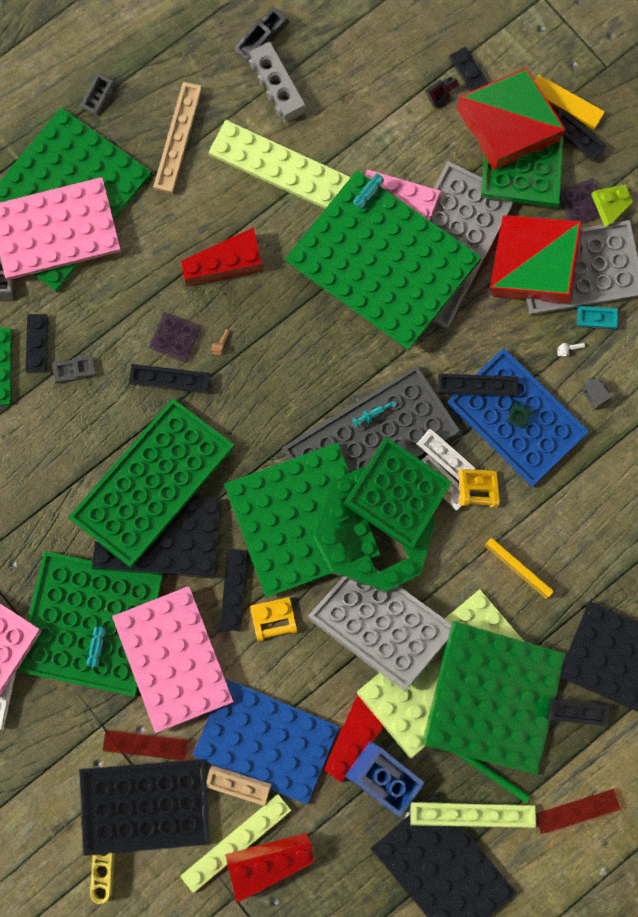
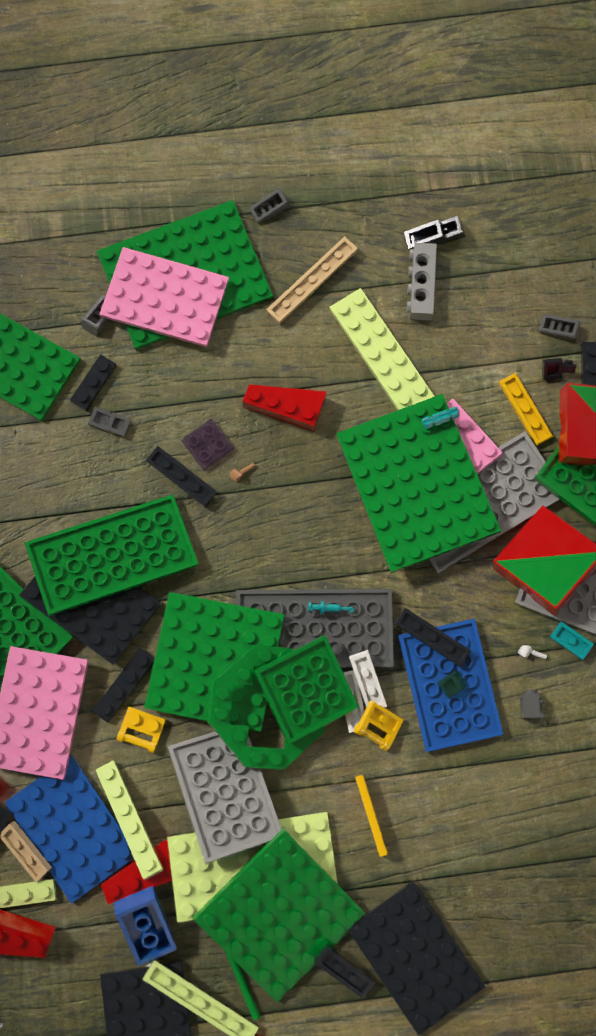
camera: 30 degrees right, 0 degrees up
none -> yellowish green plate [96,761,163,880]
none -> yellow tile [499,373,553,447]
none -> dark grey slope [539,314,581,342]

